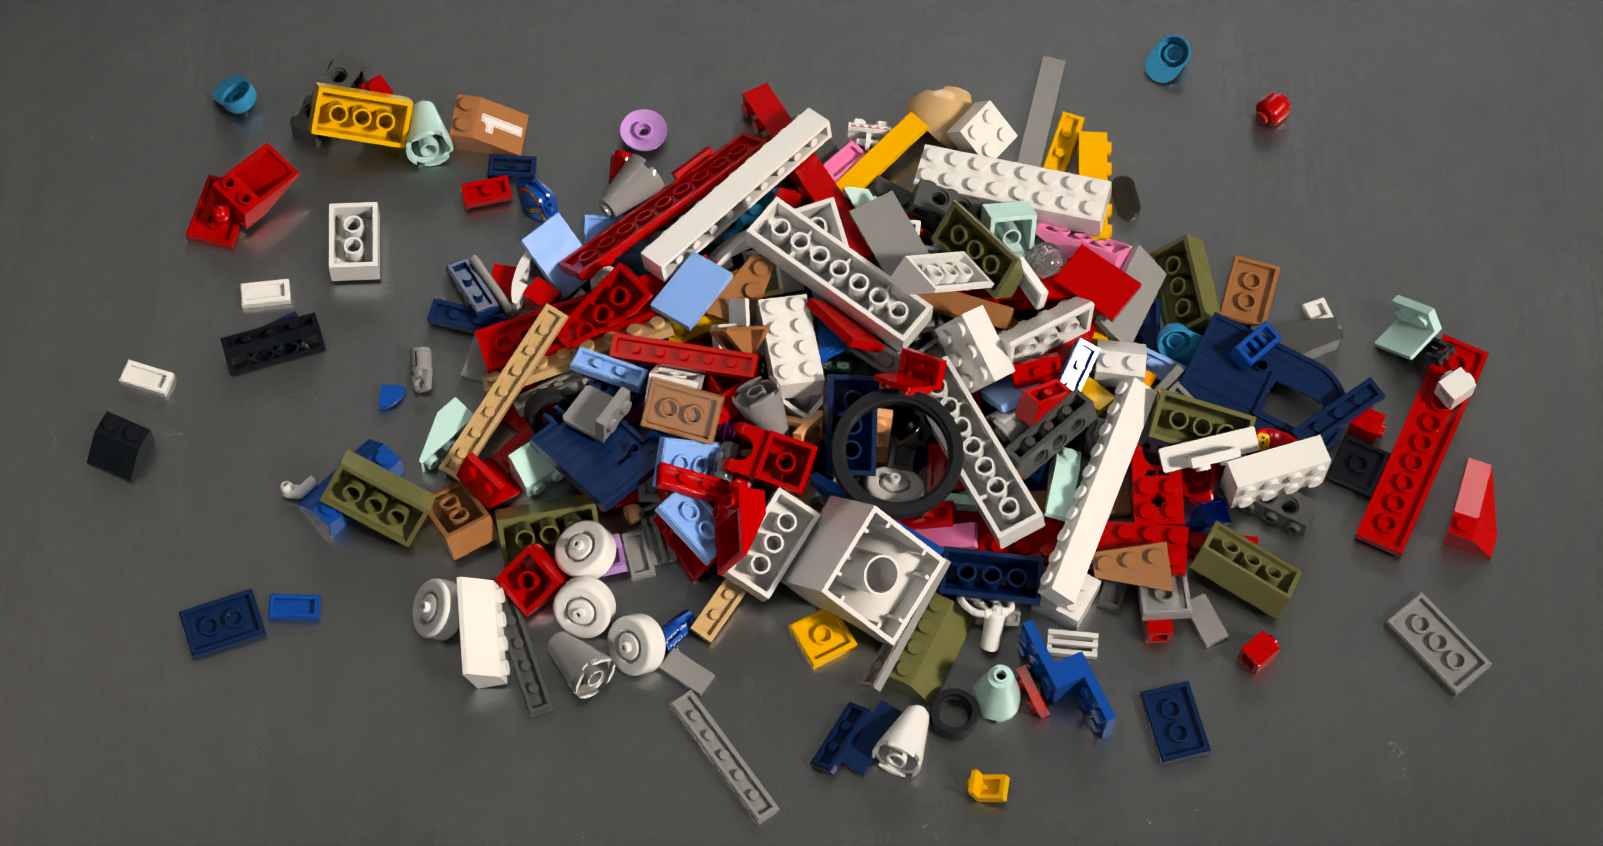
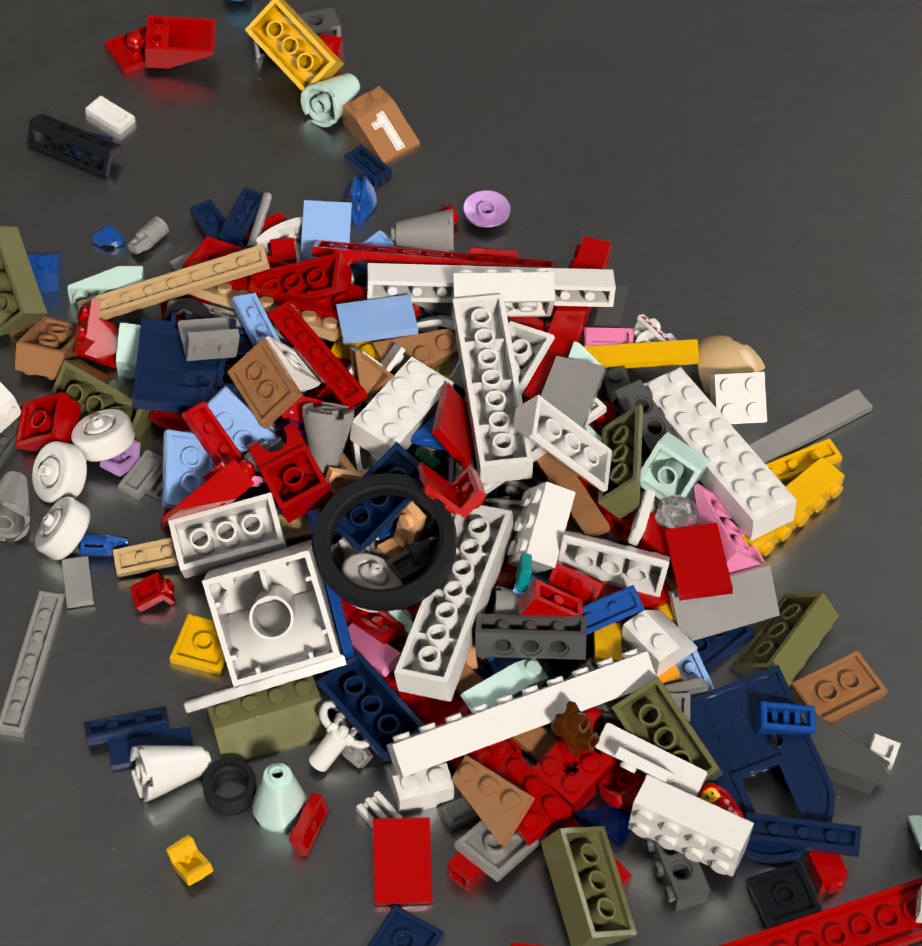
camera: 45 degrees right, 10 degrees down
white brick [329,202,380,281] -> none
red plate [460,175,513,209] -> none
blue bracket [1017,619,1117,739] -> none
clear smoke tile [1111,176,1141,221] -> none
dark azure cap [1156,322,1202,366] -> none
light grey tile [1189,593,1229,648] -> none
none -> red bracket [130,572,176,612]
none -> red tile [373,817,433,906]
none -> white slope [452,269,555,318]
none -> teal tile [516,553,532,592]
none -> reddish brown hips [551,701,600,756]

